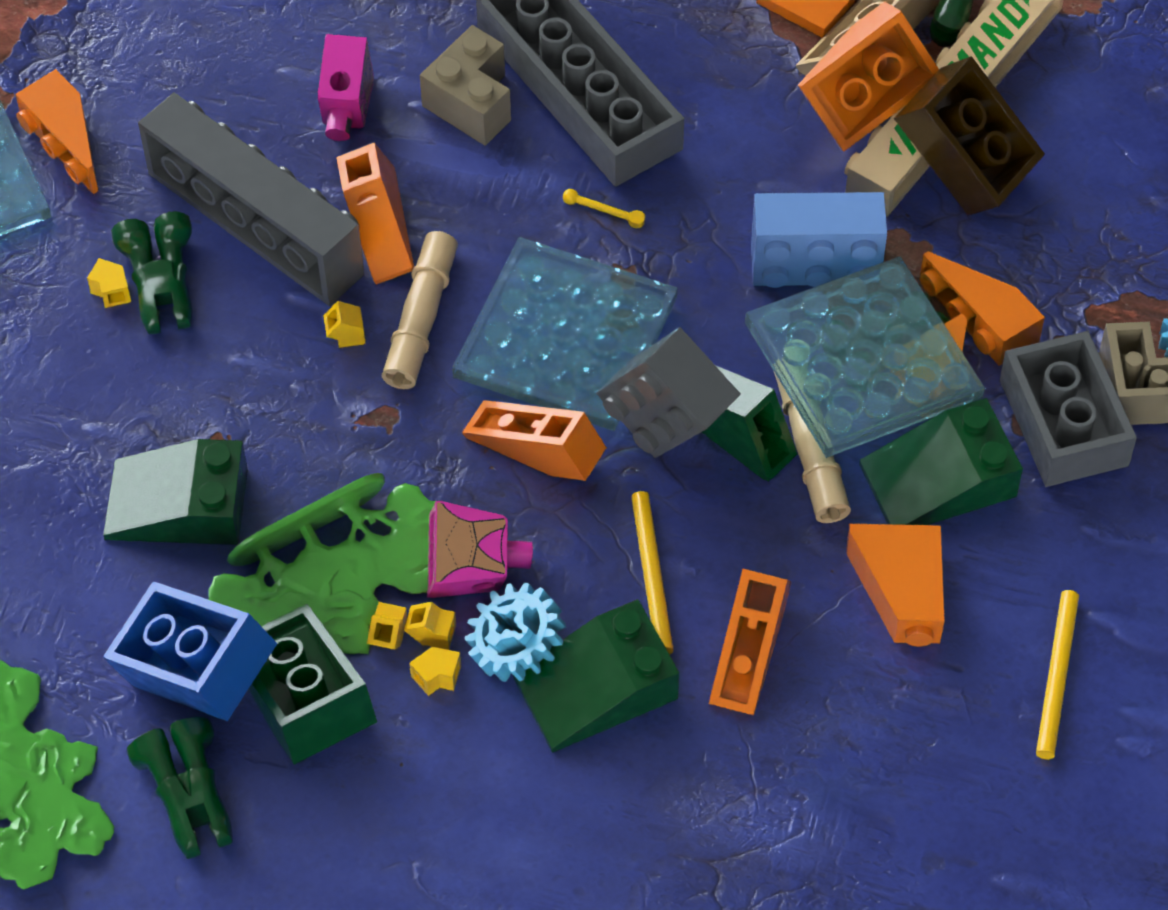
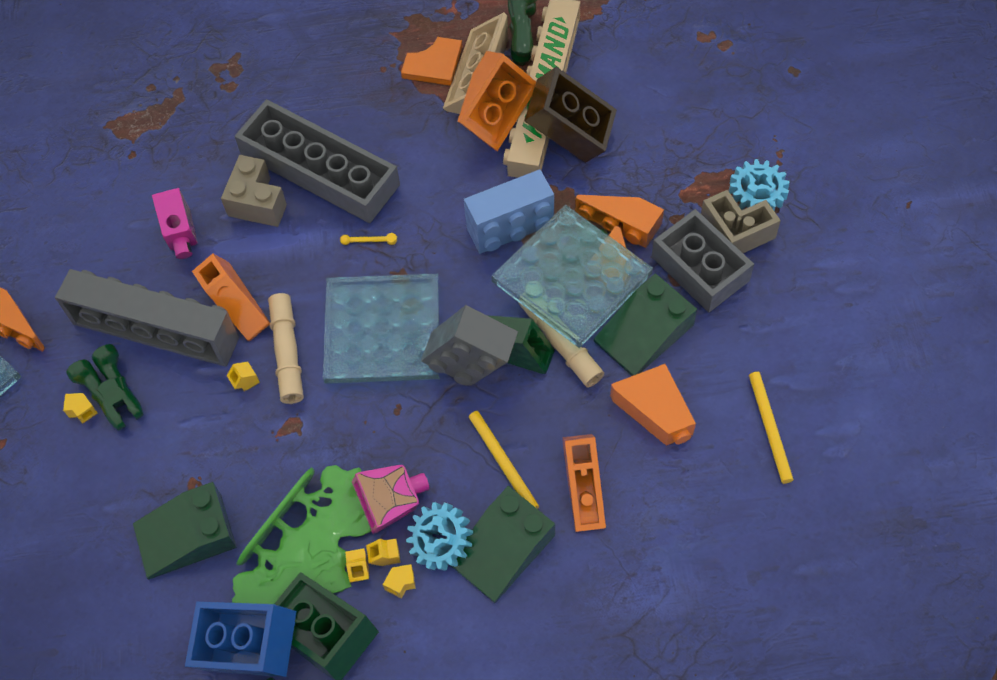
camera: 20 degrees left, 5 degrees up
orange slope [462,400,607,481] -> none

